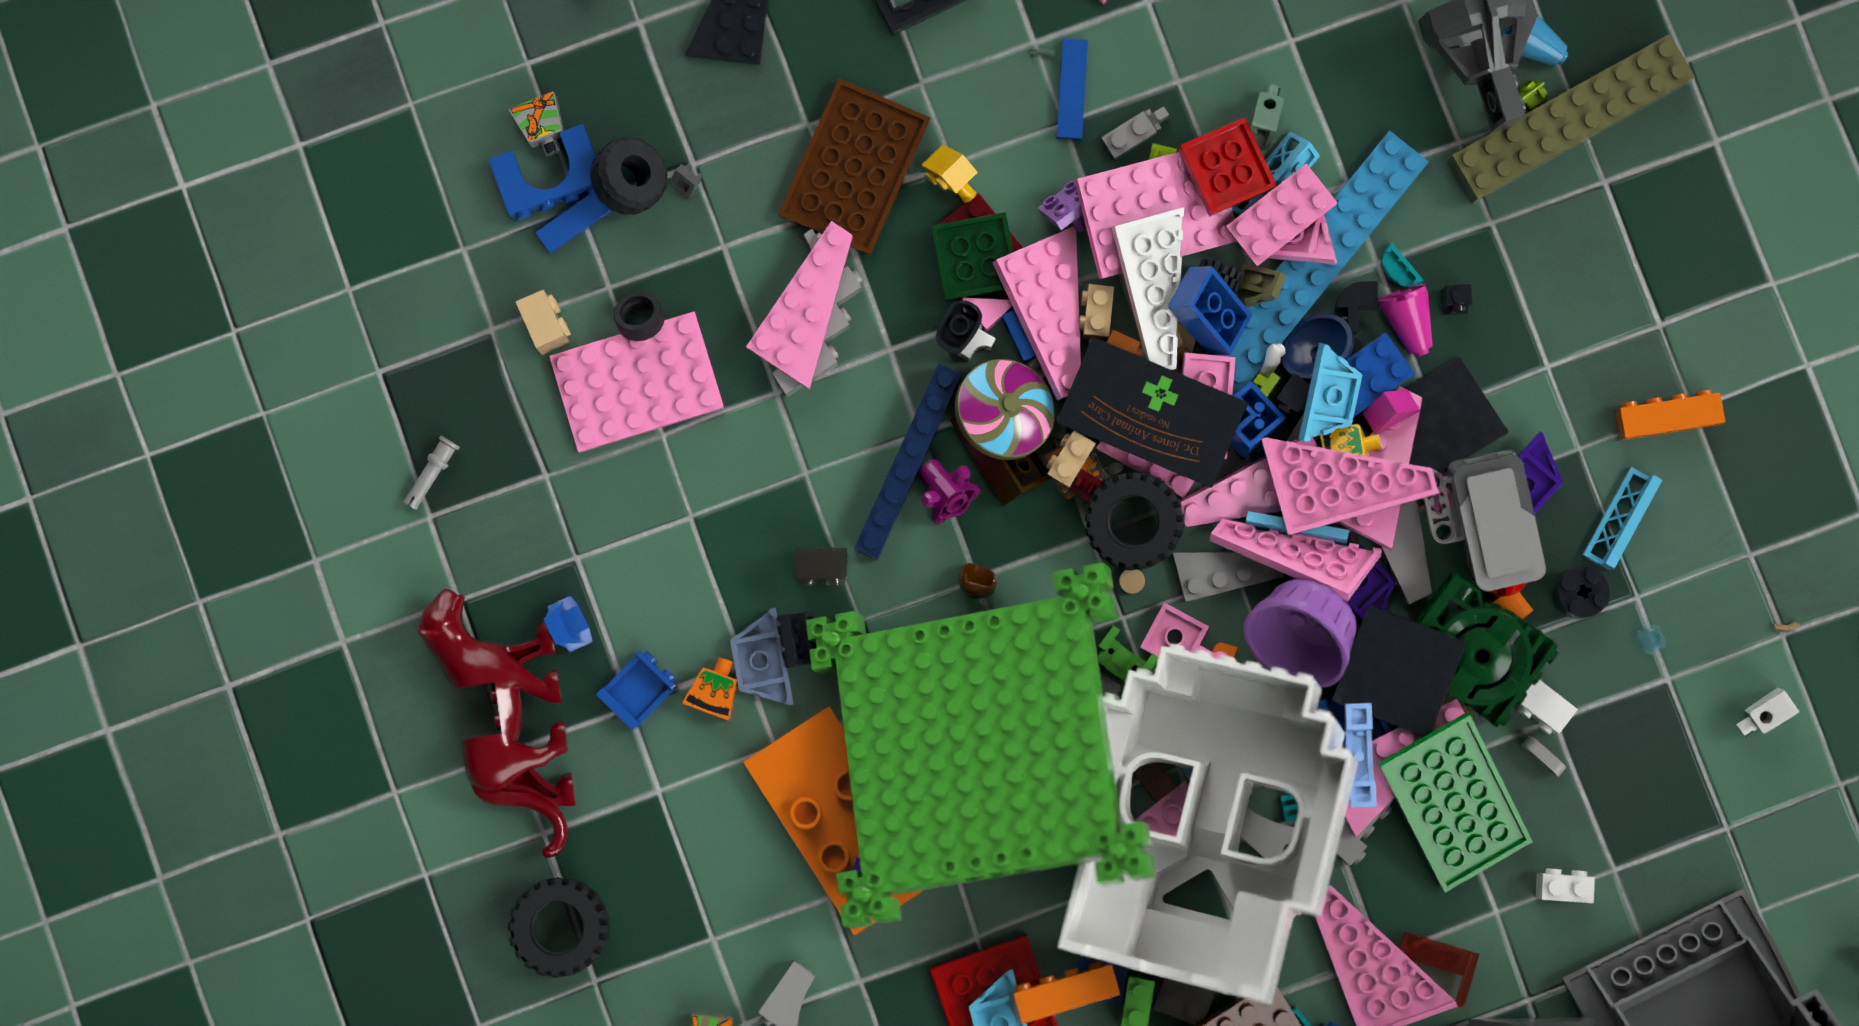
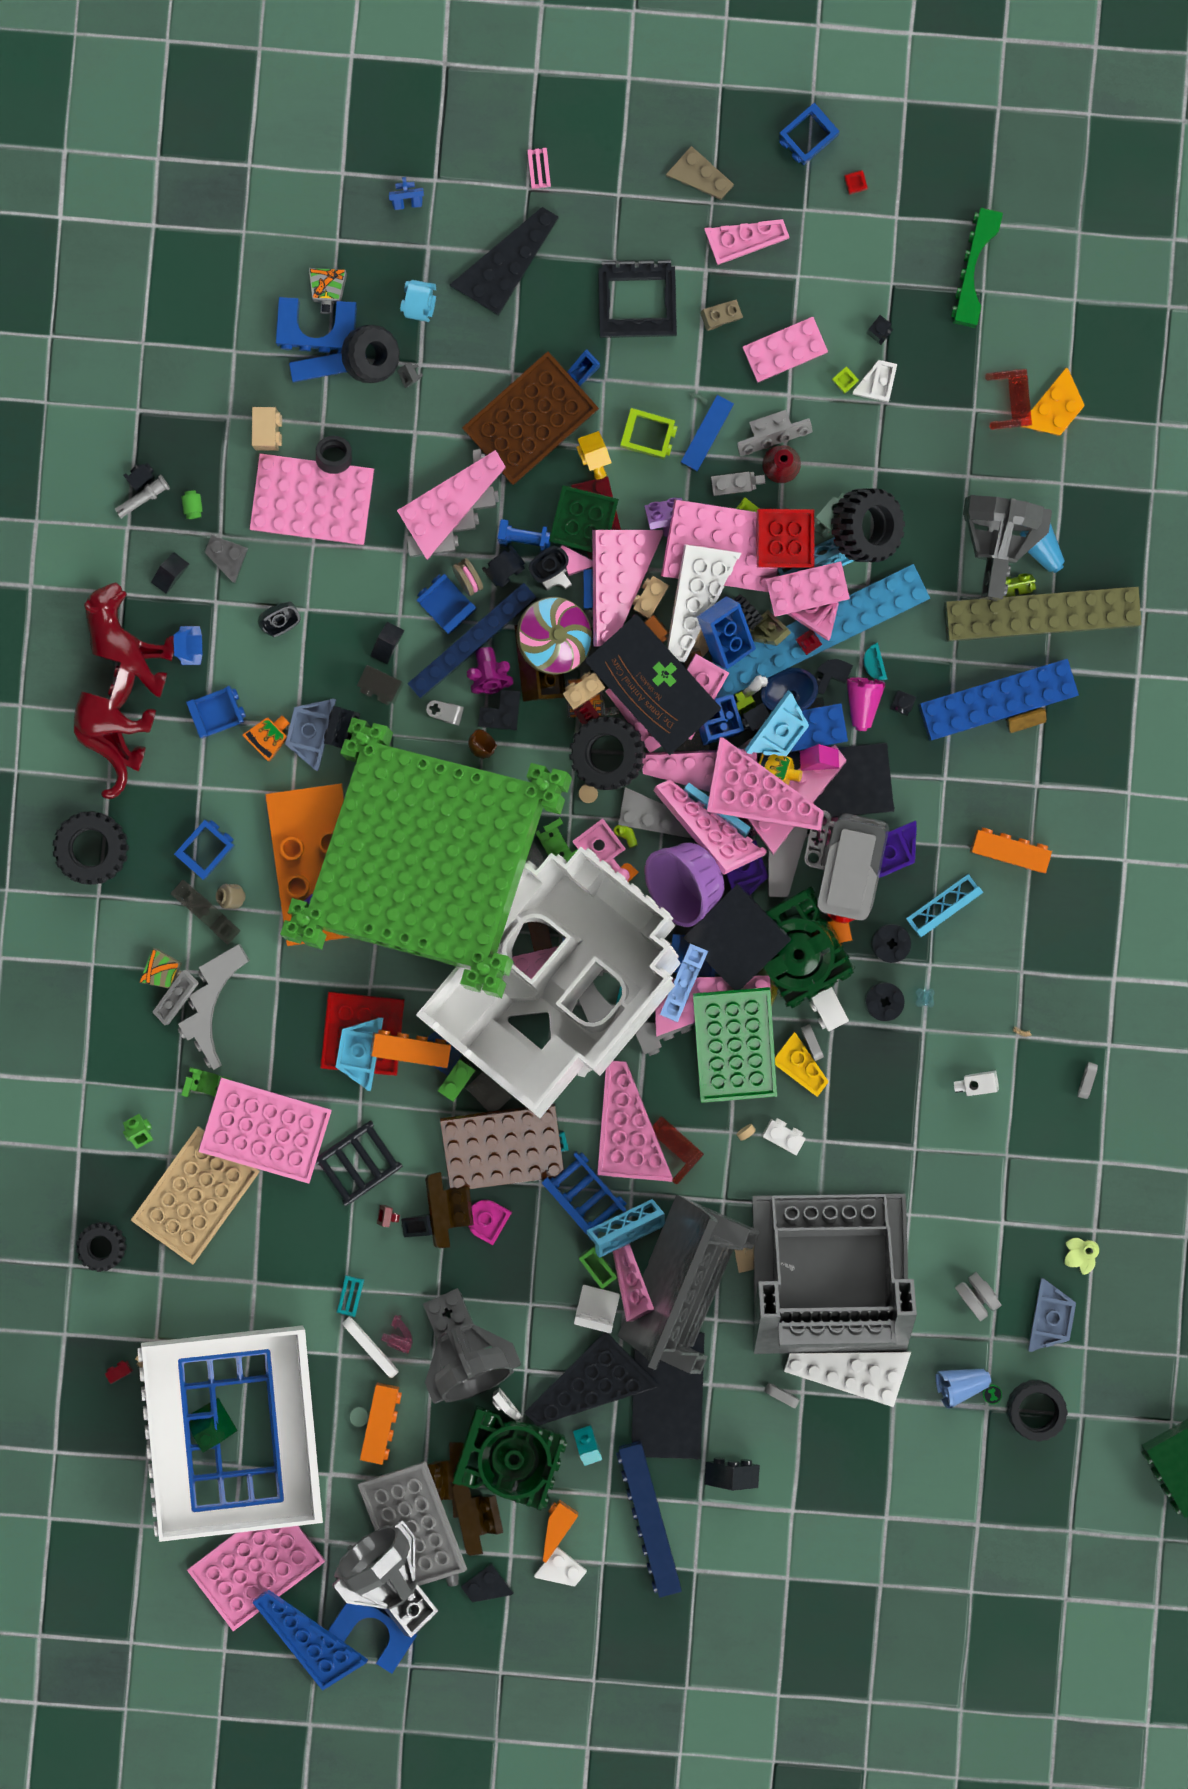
camera: 35 degrees right, 5 degrees up
none -> black brick [123,463,155,492]
none -> black slope [151,552,190,594]
none -> clear smoke slope [170,879,241,945]
none -> blue window [174,820,235,880]
none -> bright green brick [181,490,203,519]
none -> flat silver wing [205,535,248,583]
none -> dark tan head [216,884,246,909]
none -> black piece [258,602,301,637]
none -> black slope [370,622,405,665]
none -> medium azure brick [400,280,436,322]
none -> blue panel [417,574,477,635]
none -> light grey piece [426,700,464,726]
none -> dark tan head [452,558,483,596]
none -> black brick [478,690,521,731]
none -> black brick [482,545,525,588]
none -> blue fence [497,519,550,552]
none -> blue slope [567,349,600,386]
none -> lime arm [613,825,638,848]
none -> lime window [620,408,678,460]
none -> tan tile [736,1124,756,1141]
none -> light grey bracket [737,410,813,456]
none -> dark red cone [762,445,801,484]
none -> yellow wing [775,1032,829,1097]
none -> dark red tile [795,629,822,655]
none -> black tyre [831,488,905,562]
none -> black brick [864,982,905,1021]
none -> blue brick [918,659,1079,741]
none -> pearl gold slope [1006,707,1047,733]

